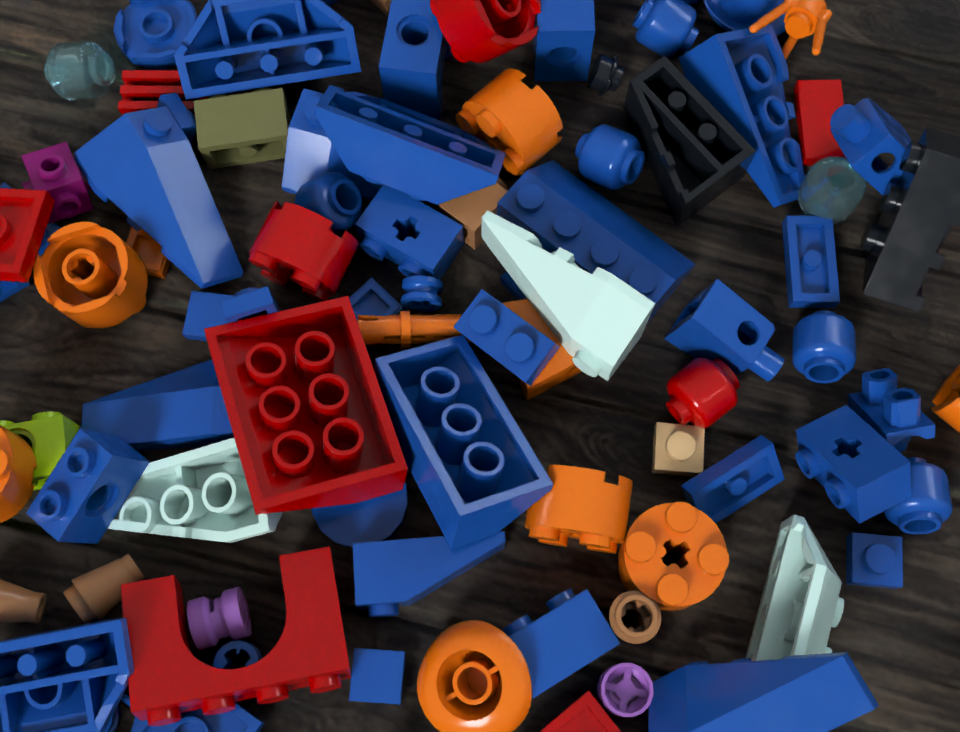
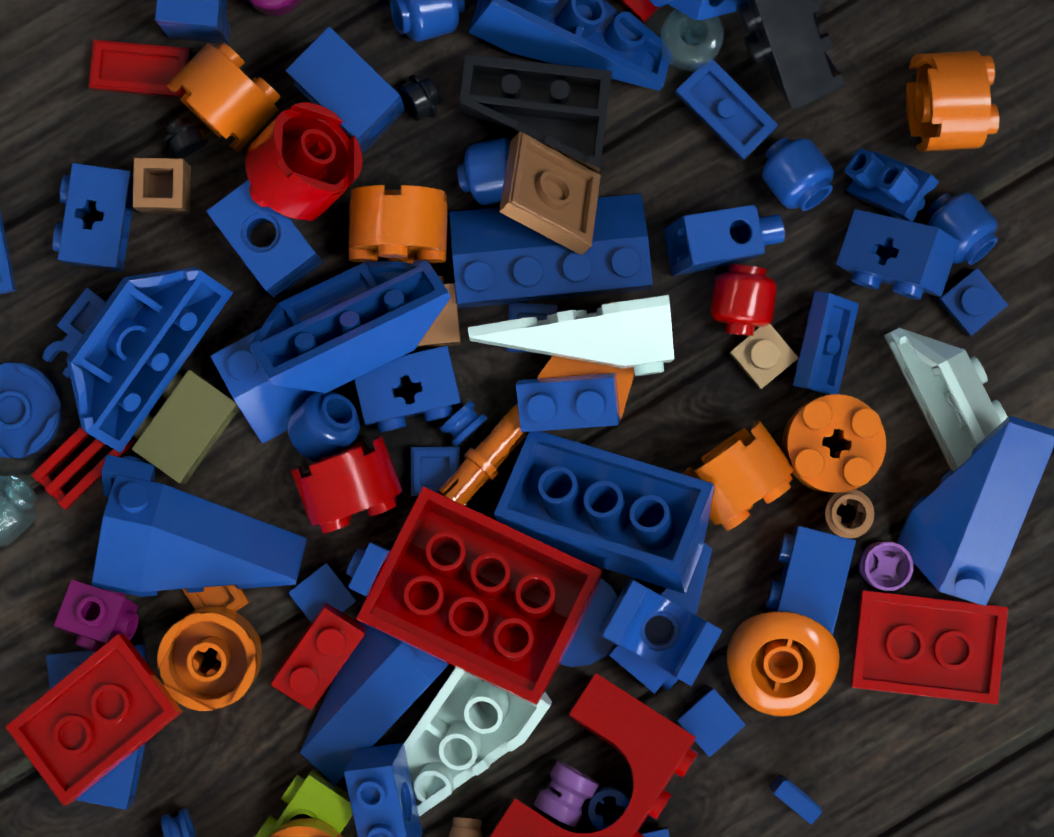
camera: 45 degrees left, 15 degrees up
none -> red plate [270,602,366,710]
none -> medium nougat plate [499,131,601,255]
none -> blue piece [599,578,723,686]

